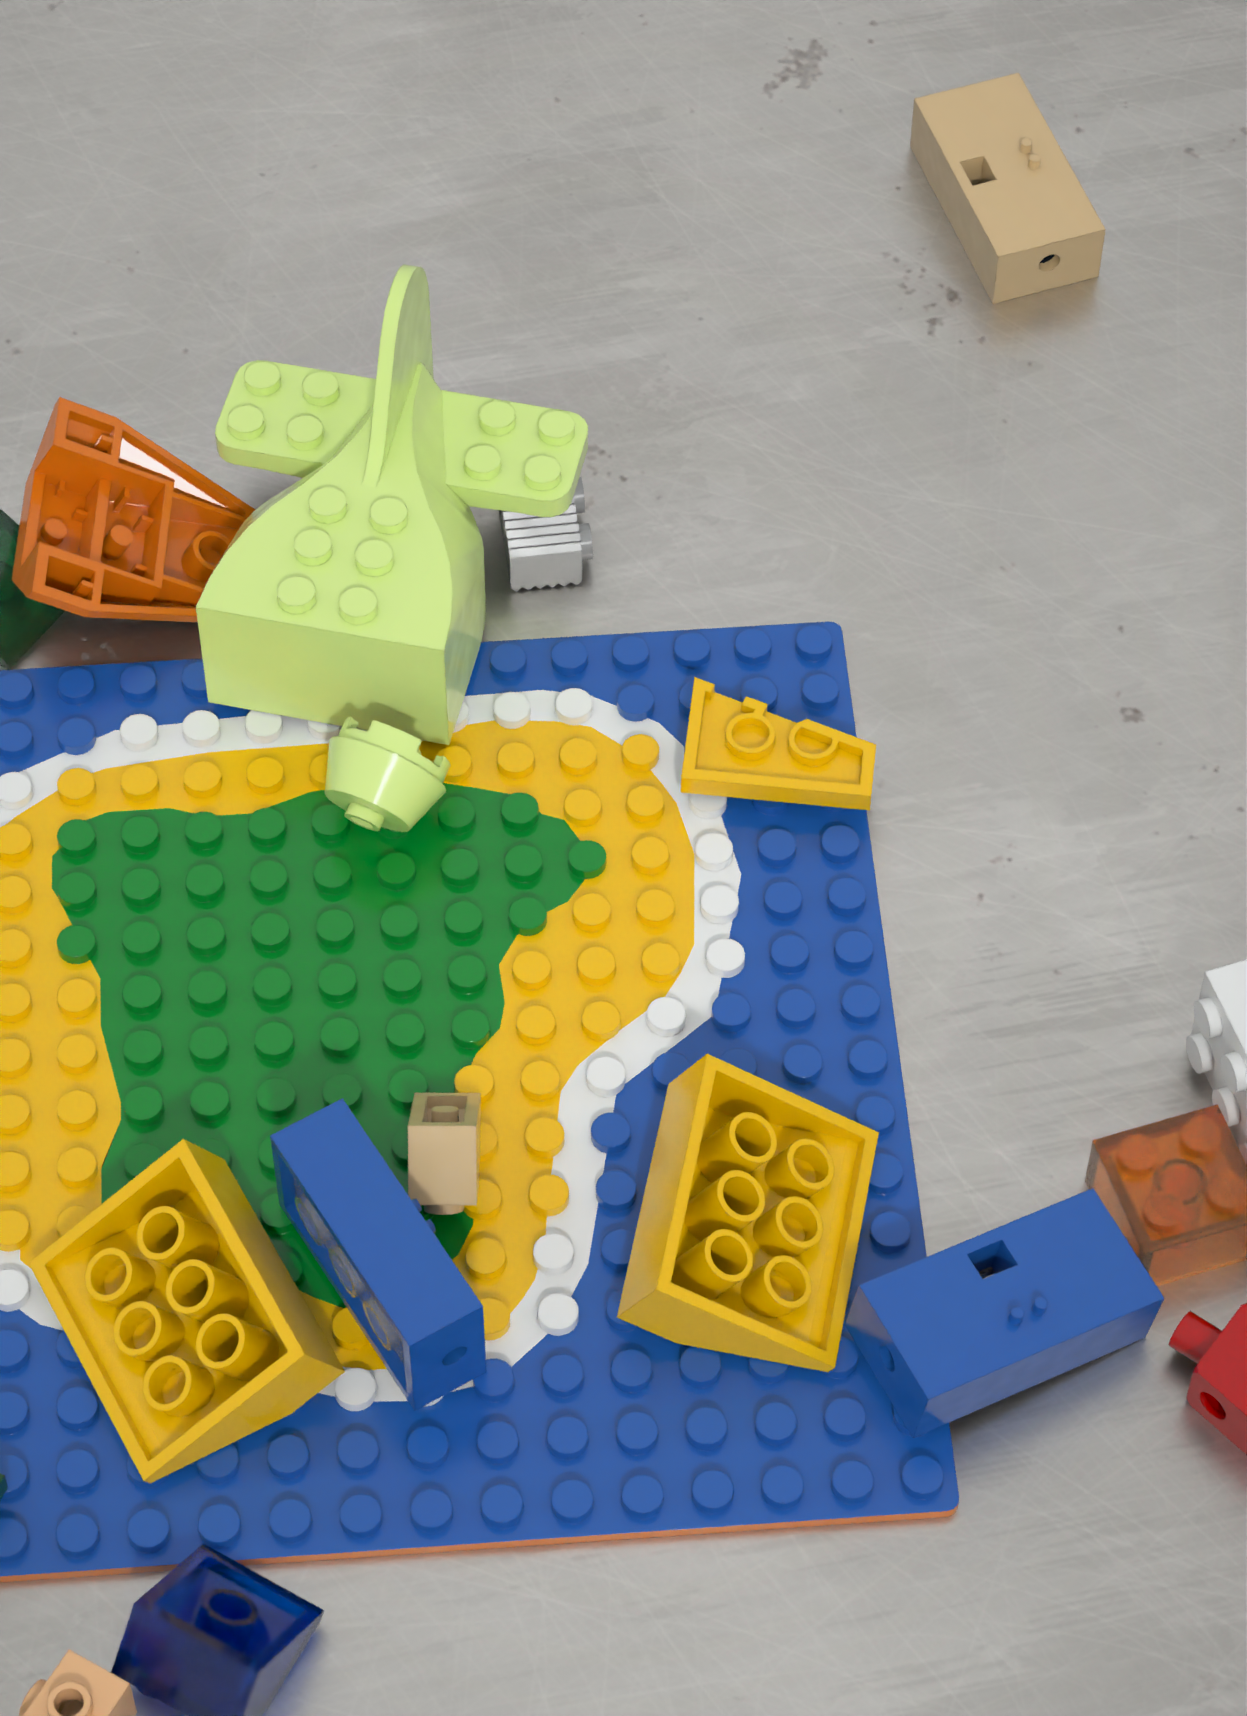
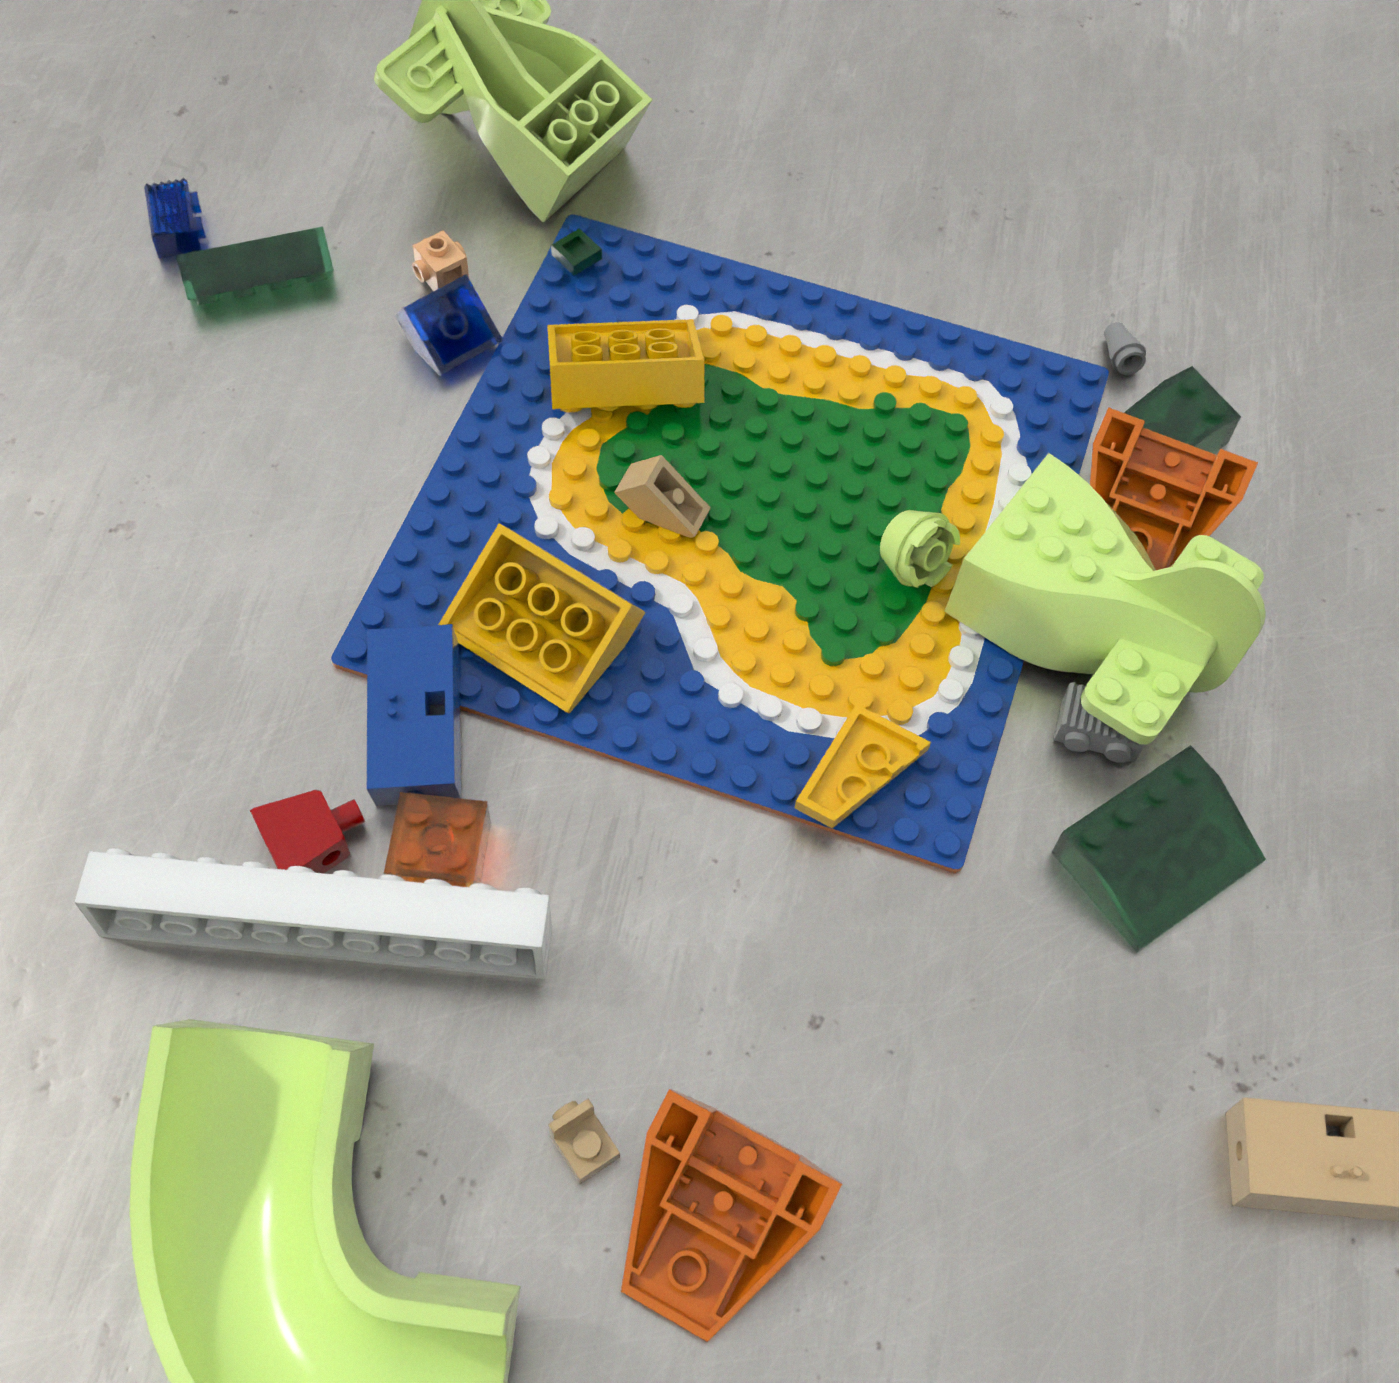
camera: 110 degrees right, 5 degrees up
blue brick [270,1098,487,1411] -> none
none -> clear green slope [1051,745,1266,953]

